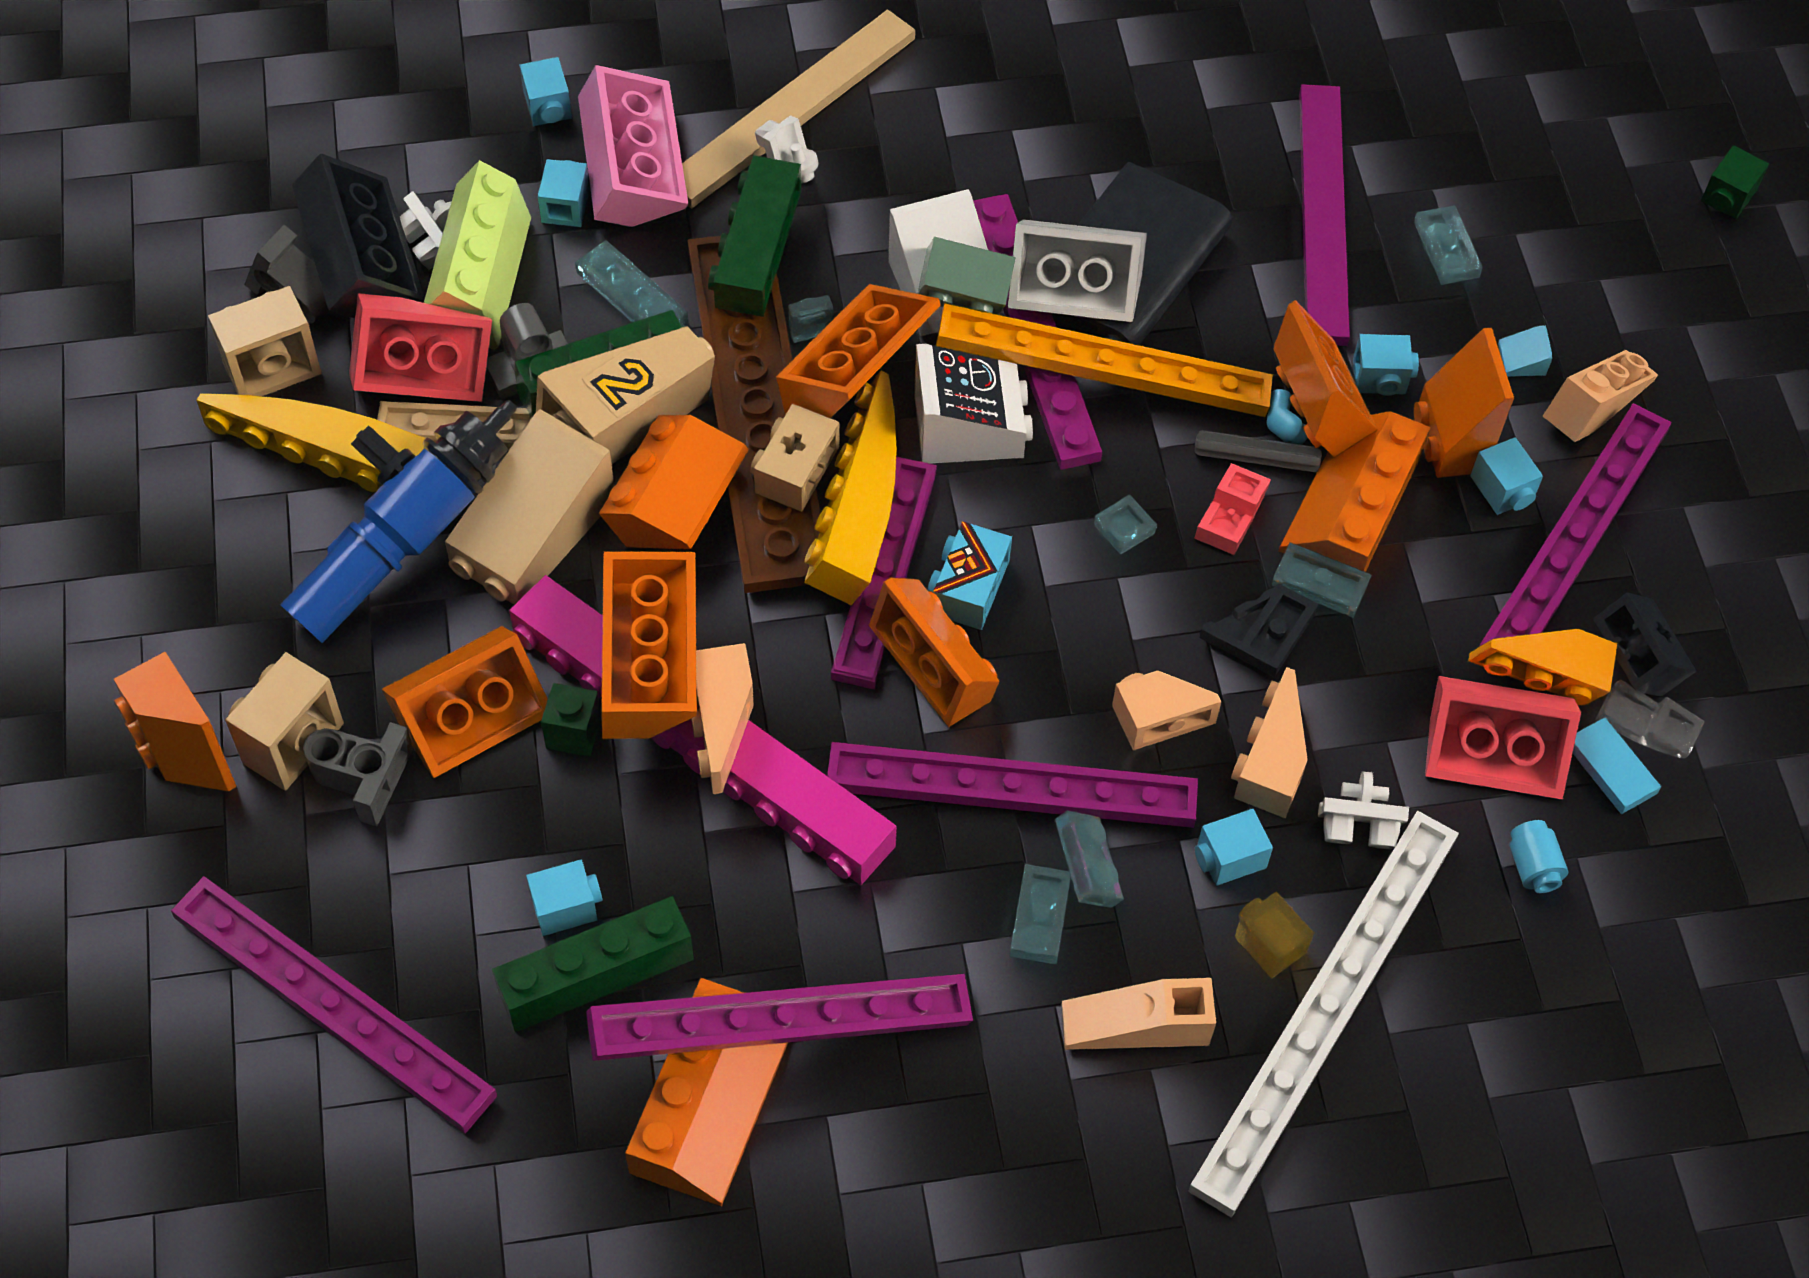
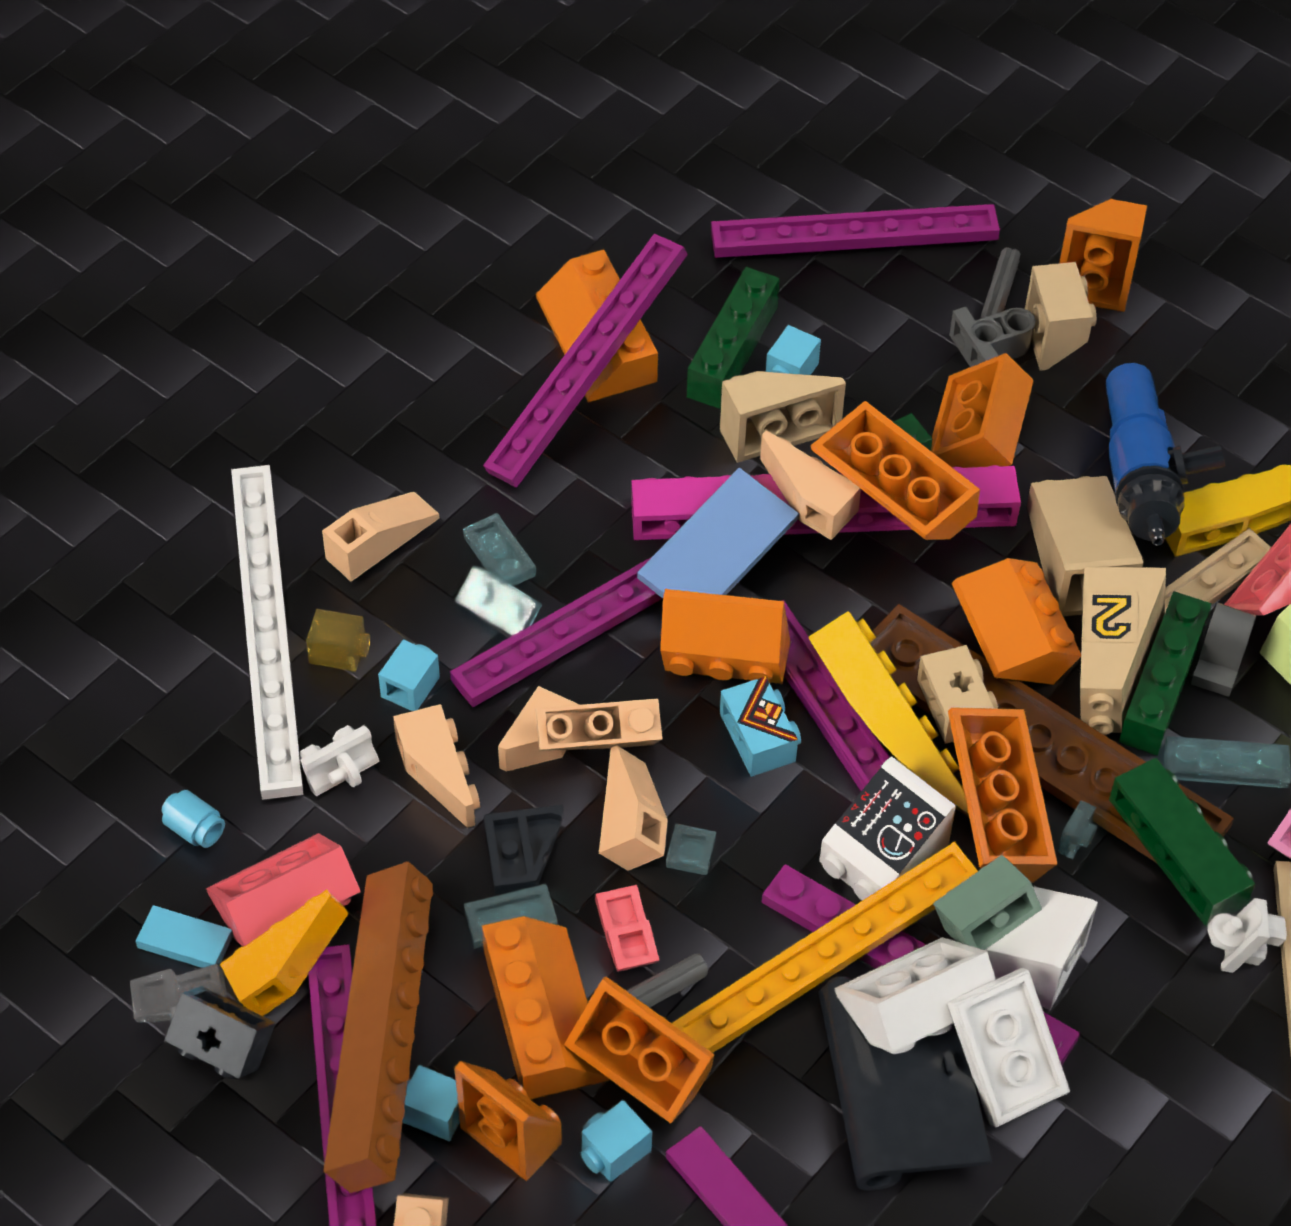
camera: 140 degrees right, 5 degrees down
none -> dark orange brick [323,861,433,1193]
none -> light nougat slope [535,699,662,751]
none -> light nougat slope [599,745,668,871]
none -> medium blue tile [637,468,799,598]
none -> tan slope [720,371,846,463]
none -> white tile [947,968,1070,1127]
none -> dark grey axle [980,247,1021,319]

